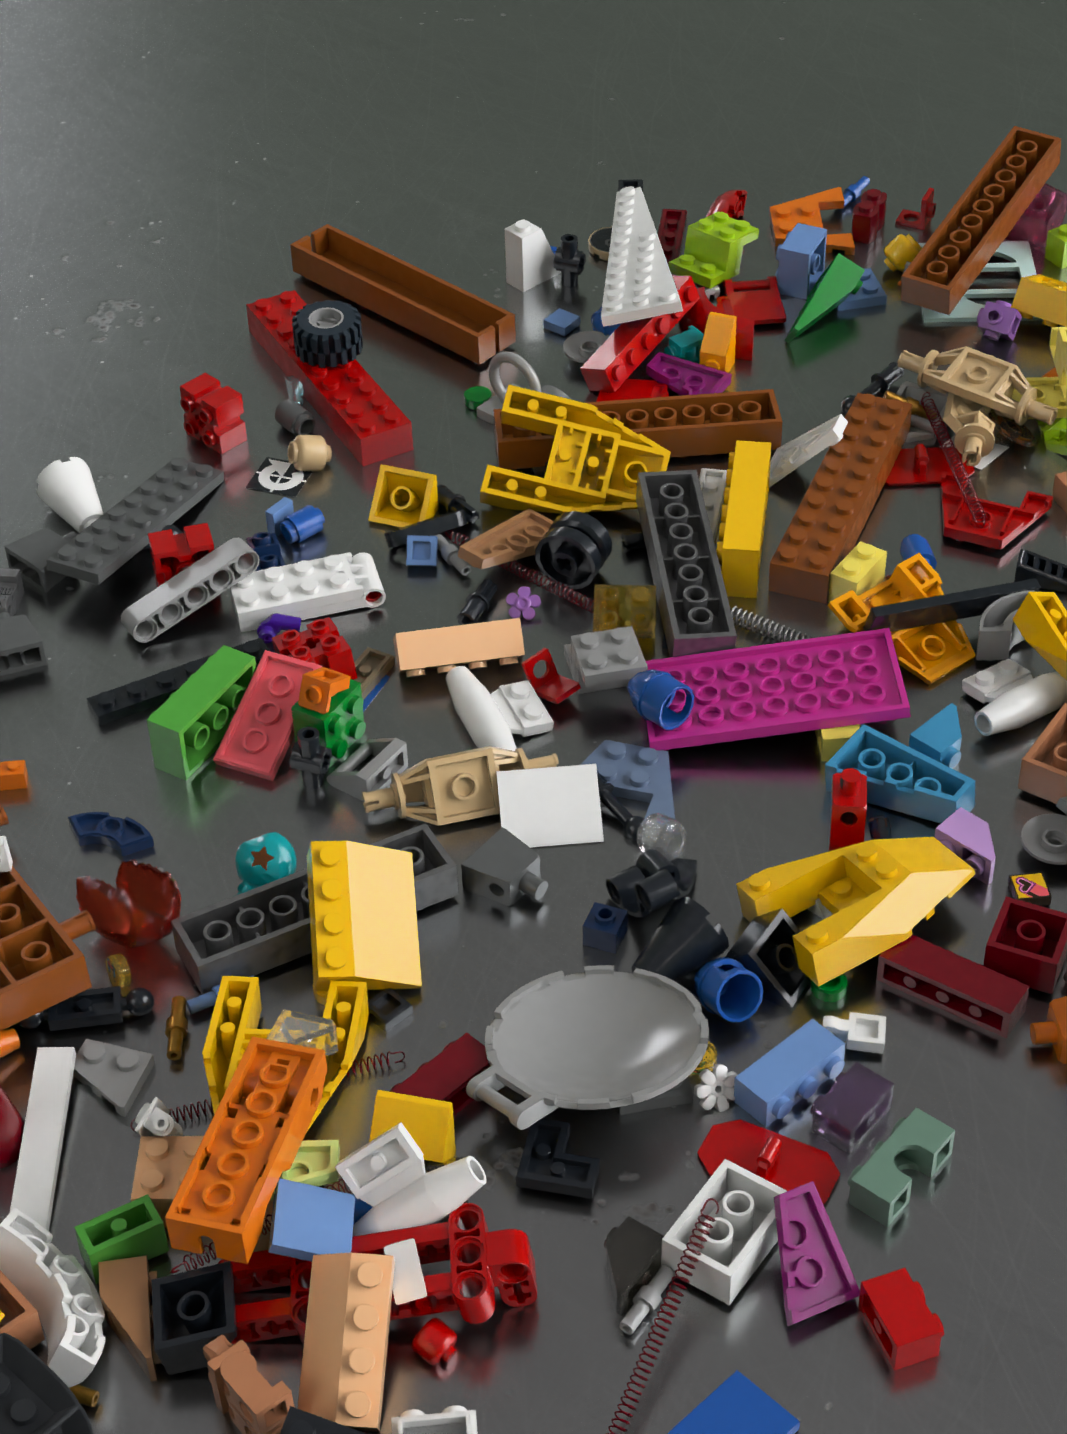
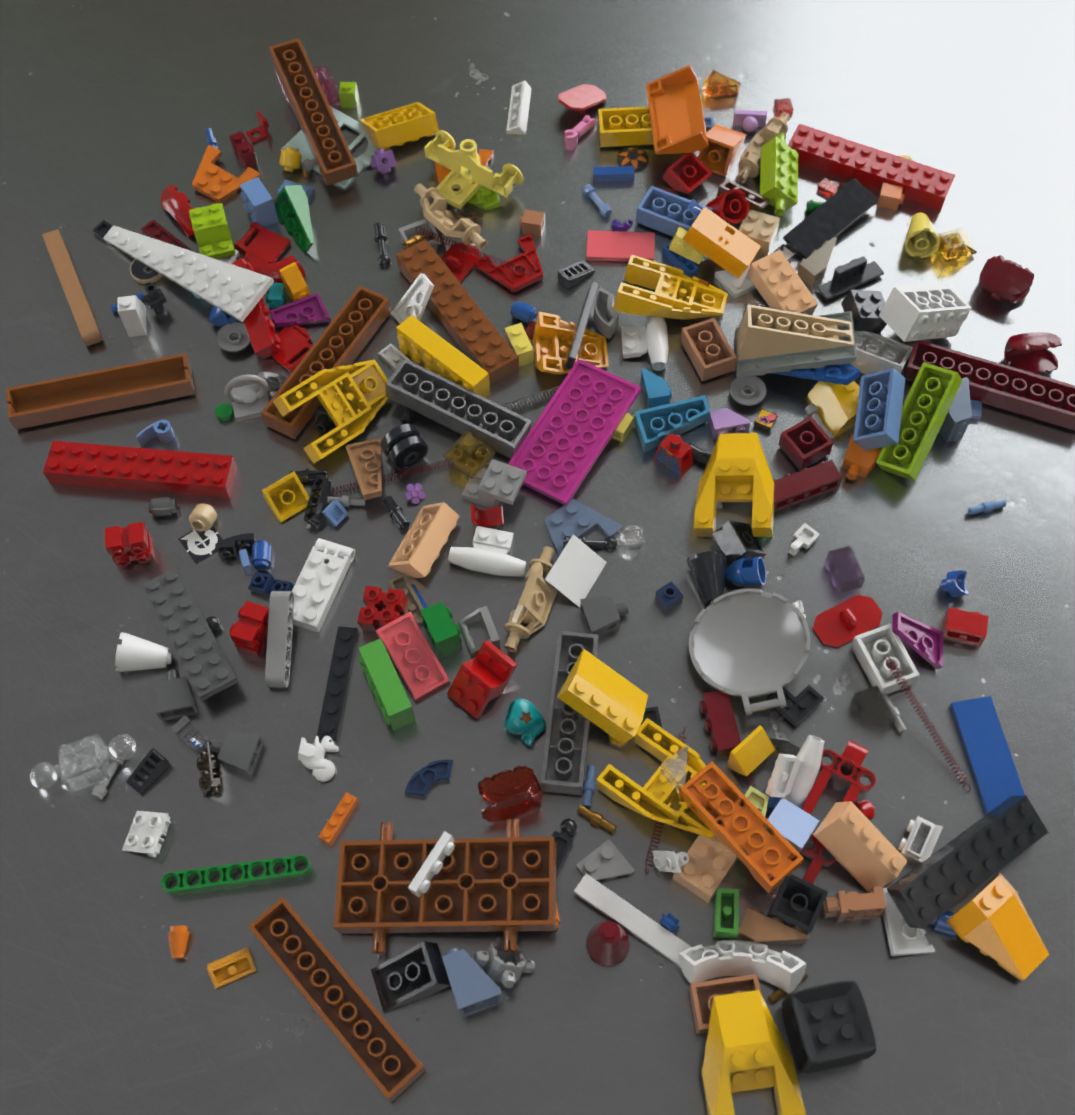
camera: 55 degrees left, 20 degrees up
clear yellow tile [105,953,132,989] -> none
dark purple arm [257,613,301,643] -> none
clear light blue tile [285,376,304,406] -> none
black axle [290,726,332,789] -> none
black wheel [292,300,363,368] -> none
orange bracket [298,667,351,714] -> none
white sticker [384,1238,427,1305] -> none
medium blue tile [543,308,580,336] -> none
black panel [605,849,697,917] -> none
blue helmet [627,669,694,730] -> none
medium blue brick [734,1019,845,1127] -> none
sand green arch [848,1107,955,1227] -> none
tan plate [898,346,1058,426] -> none
none -> medium nougat beam [42,229,103,347]
none -> medium blue panel [137,420,175,447]
none -> black slope [215,533,257,557]
none -> white animal [298,736,339,782]
none -> red bracket [447,640,518,719]
none -> blue plate [660,913,680,933]
none -> blue piece [941,569,970,597]

